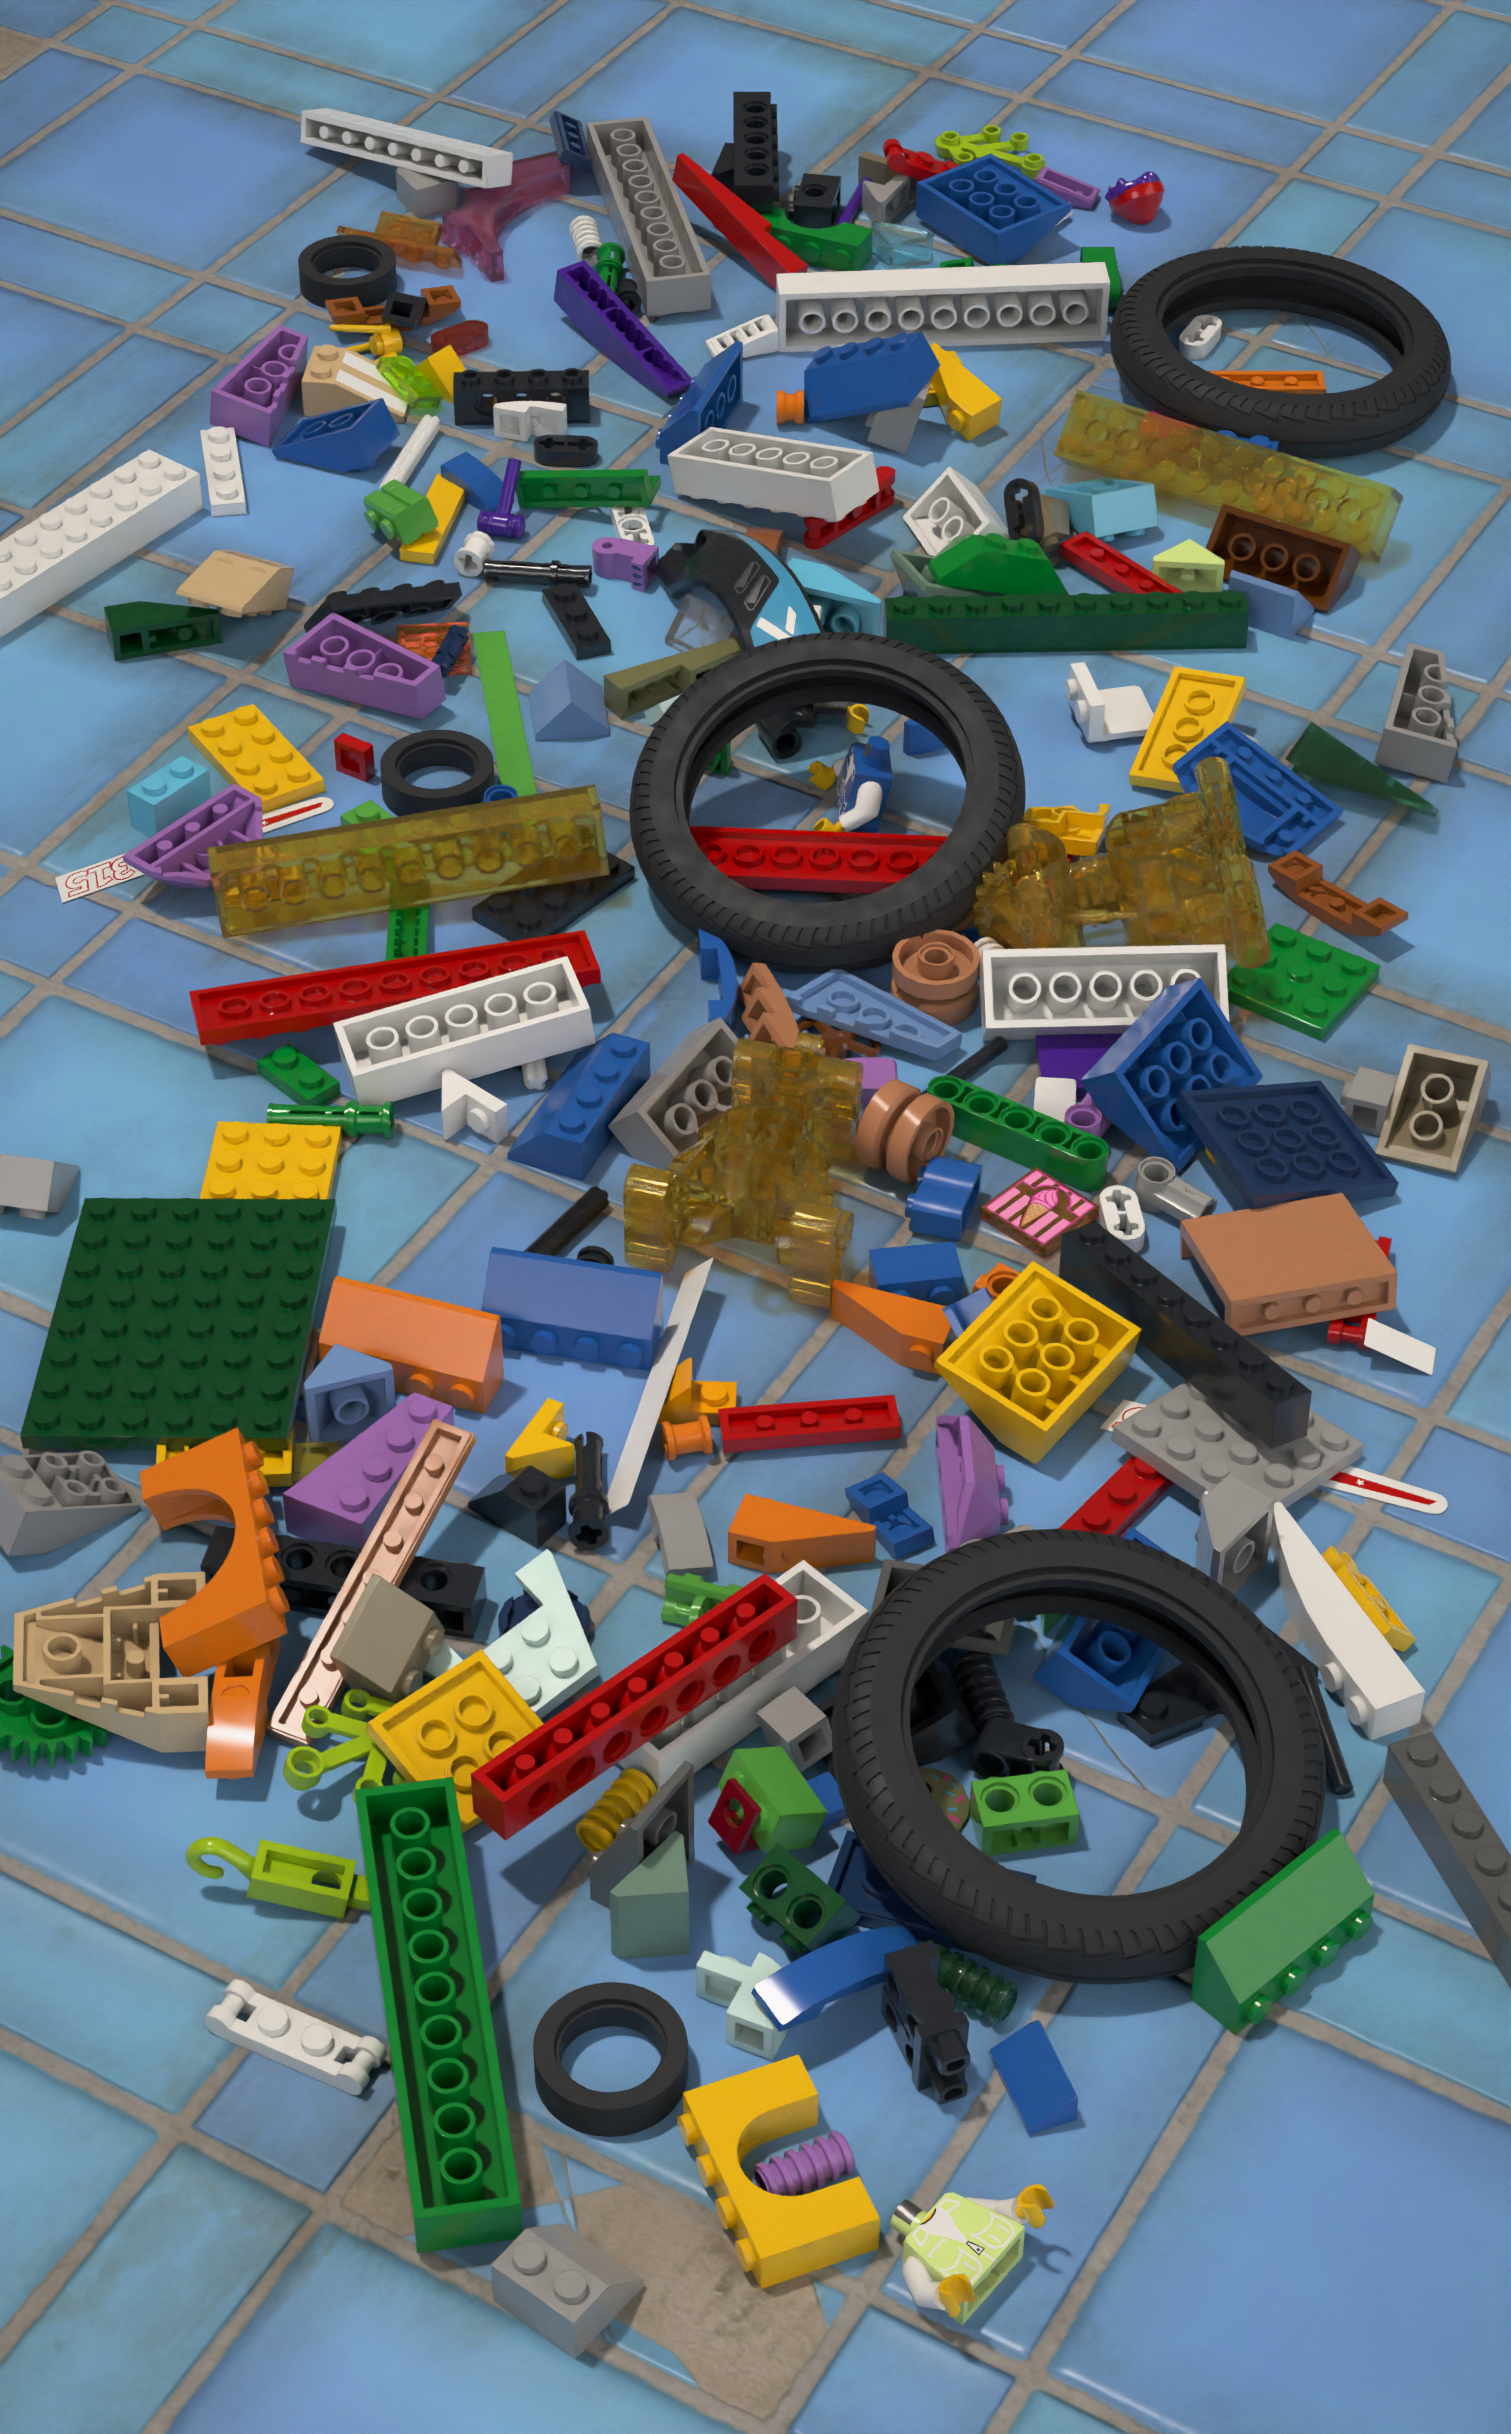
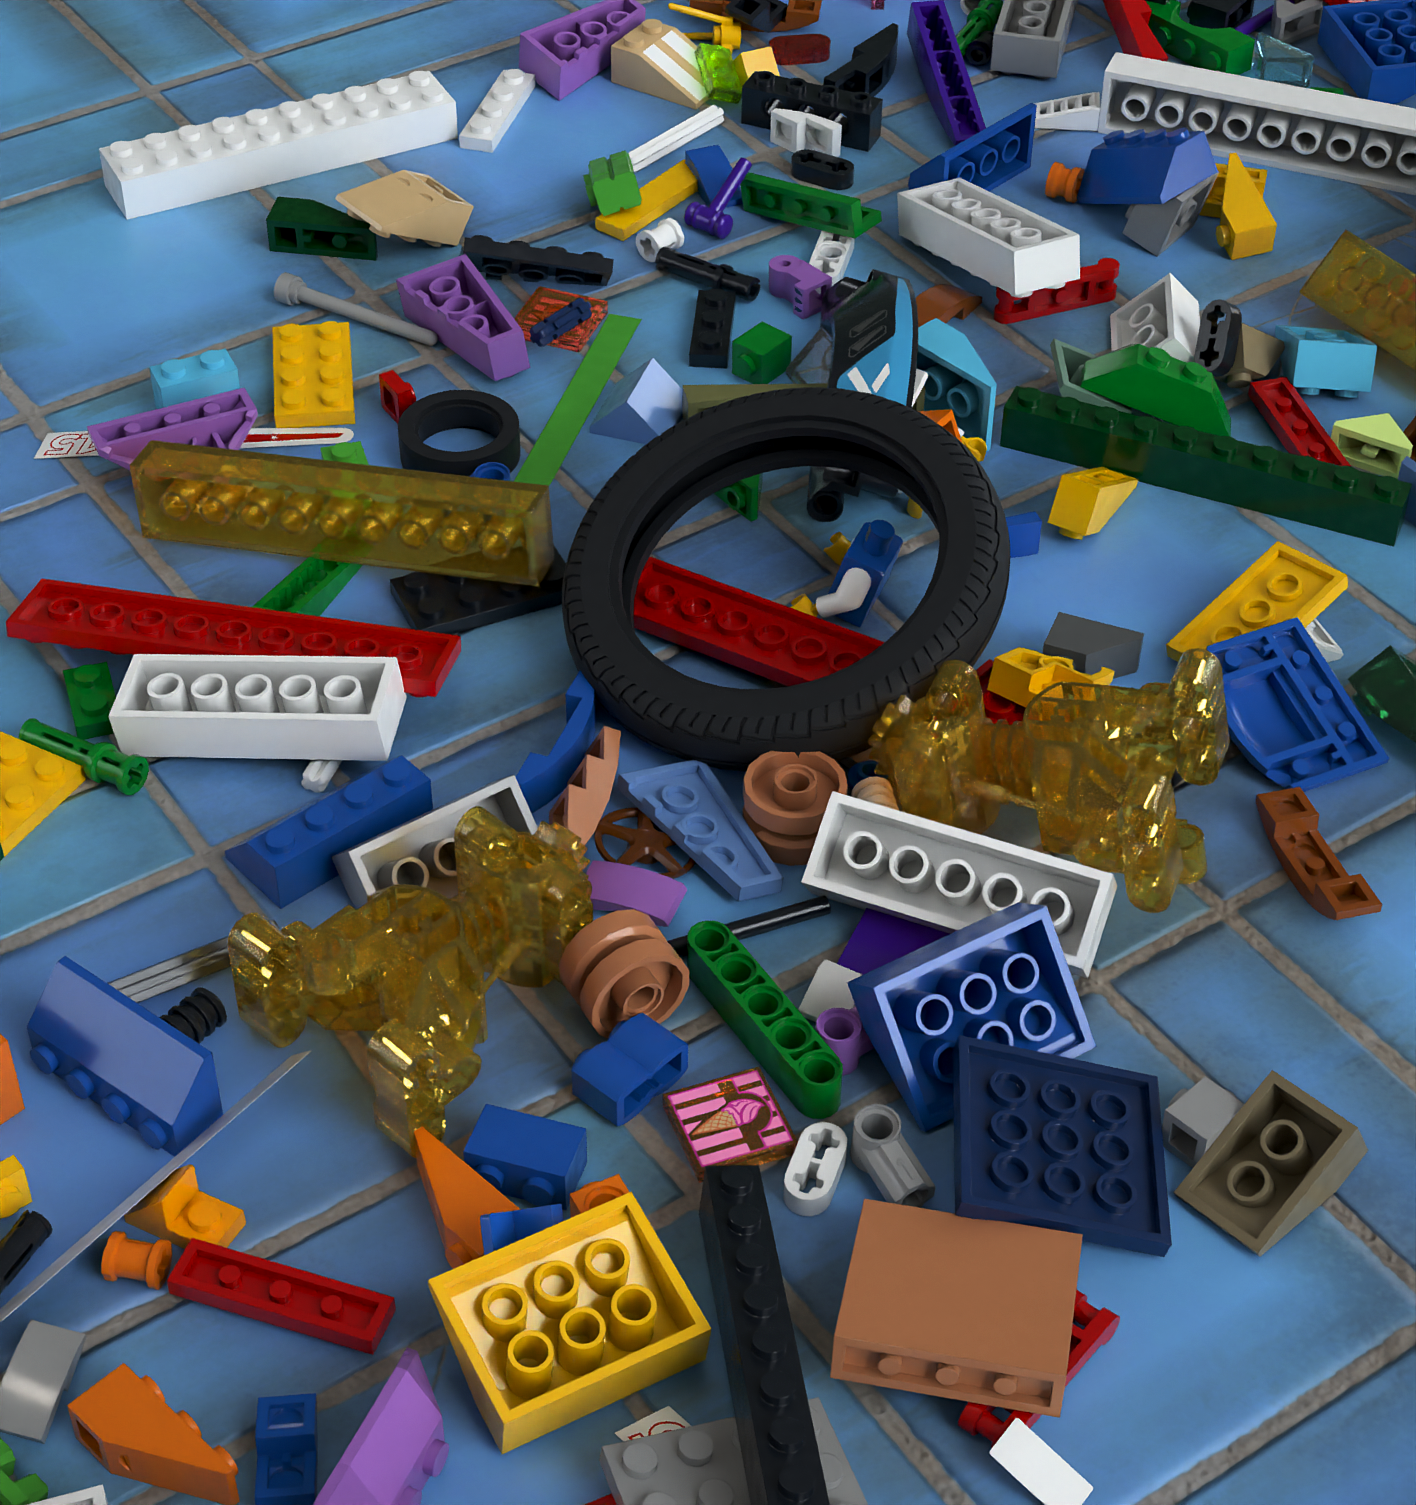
camera: 25 degrees right, 0 degrees up
blue slope [272,398,400,472] -> none
white slope [442,1068,508,1143] -> none
white bracket [1064,662,1154,743] -> none
green plate [1227,923,1380,1041] -> none
none -> light grey piece [274,272,438,346]
none -> green brick [732,321,792,384]
none -> black slope [822,23,898,97]
none -> dark grey slope [1043,612,1144,679]
none -> yellow slope [1047,466,1139,540]

